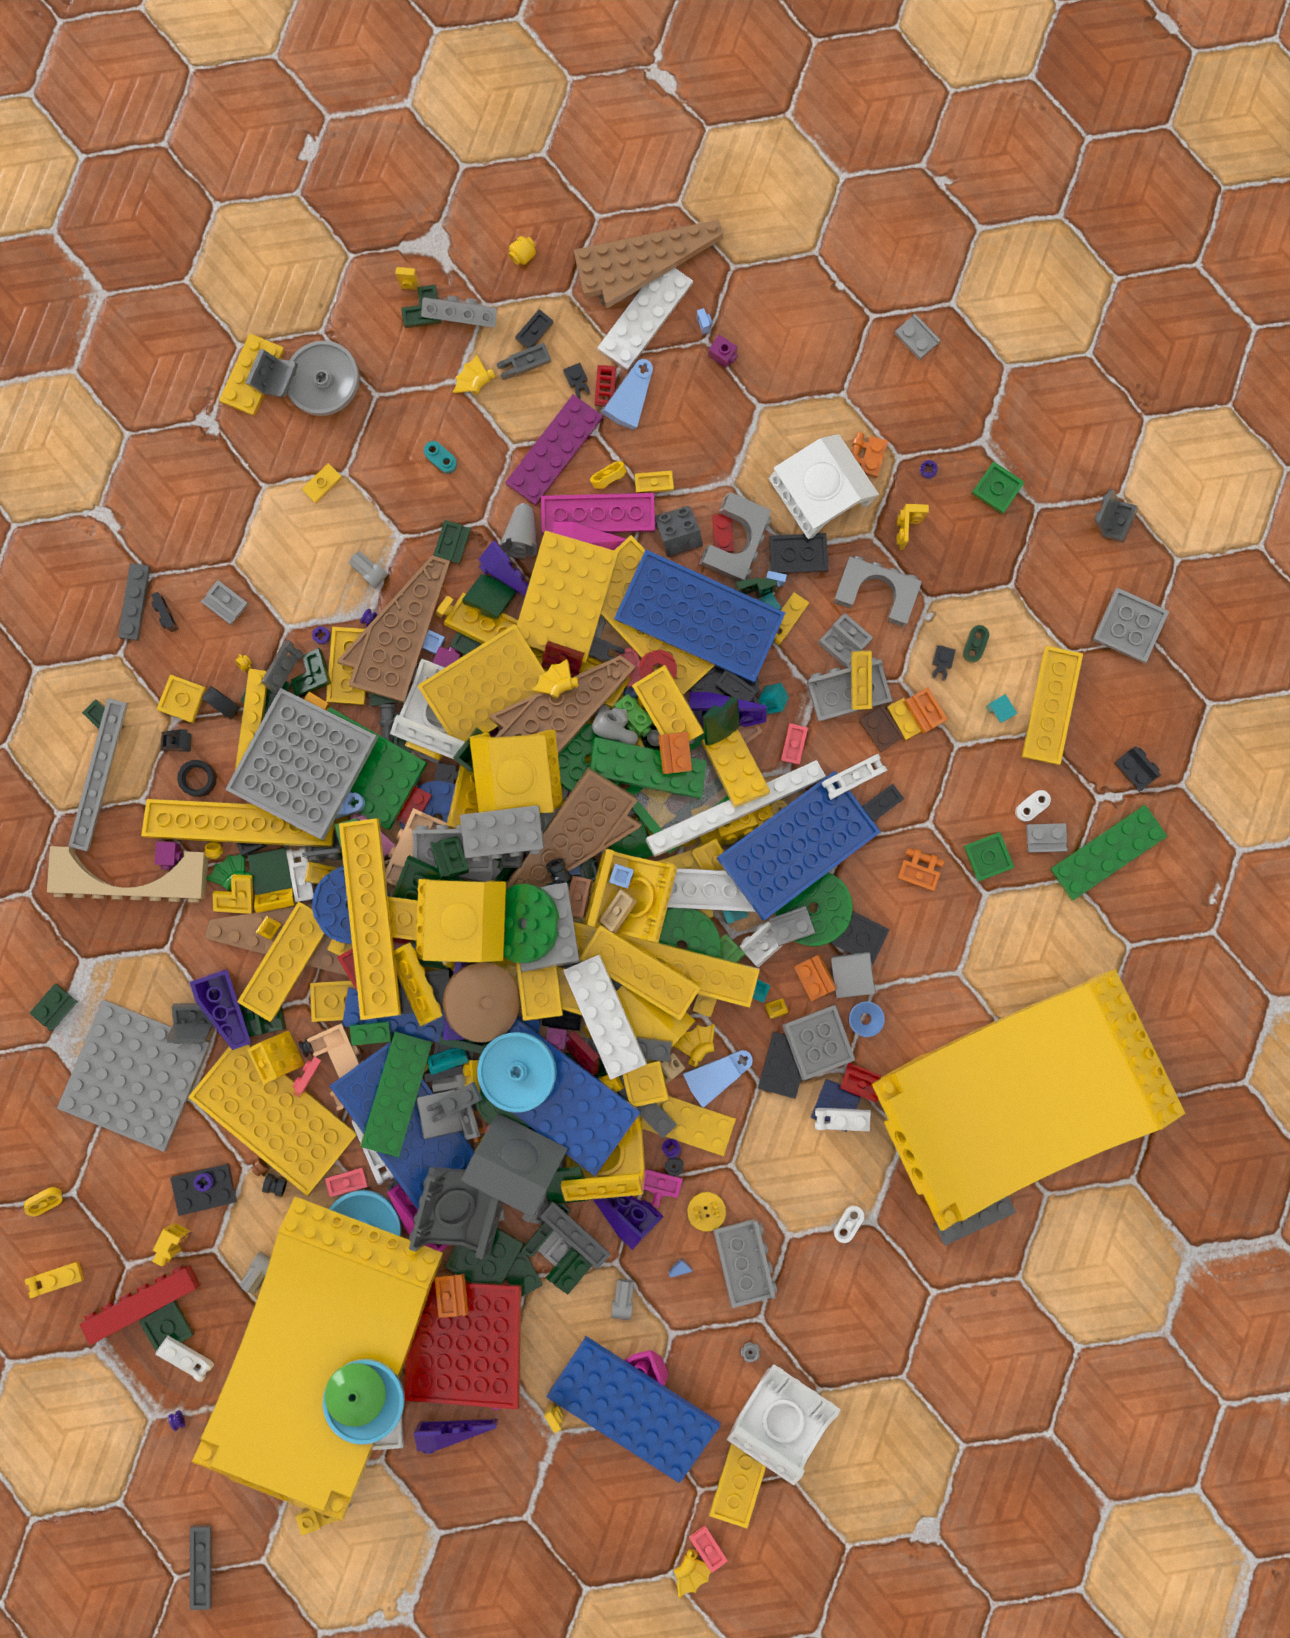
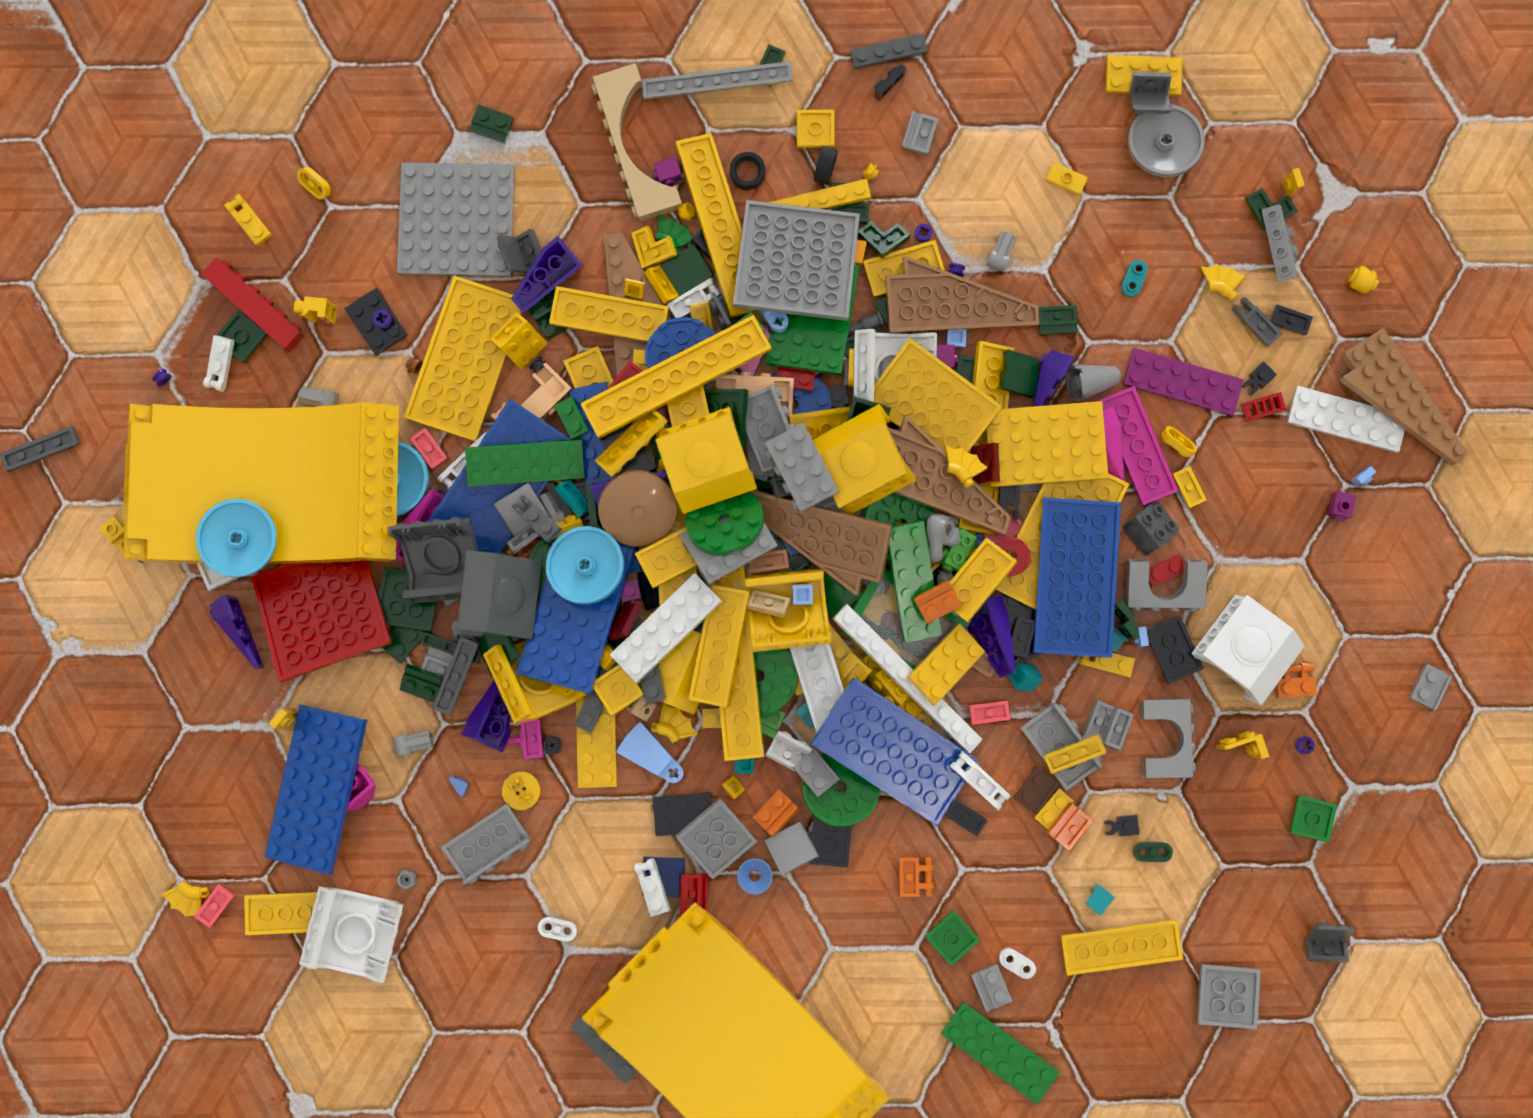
camera: 65 degrees right, 0 degrees up
black slope [161,729,192,752] -> none
dark grey plate [261,640,303,694] -> none
black wheel [262,1173,287,1197] -> none
coral plate [292,1056,321,1098] -> none
bright green dish [325,1363,386,1427] -> none
dark green plate [430,836,469,880] -> none
orange plate [435,1274,468,1318] -> none
yellow plate [436,596,454,618] -> none
black wheel [546,858,571,884] -> none
light blue piece [601,359,653,430] -> none
dark purple bush [662,1139,681,1159] -> none
dark green slope [703,696,739,746] -> none
black bracket [1114,746,1161,792] -> none

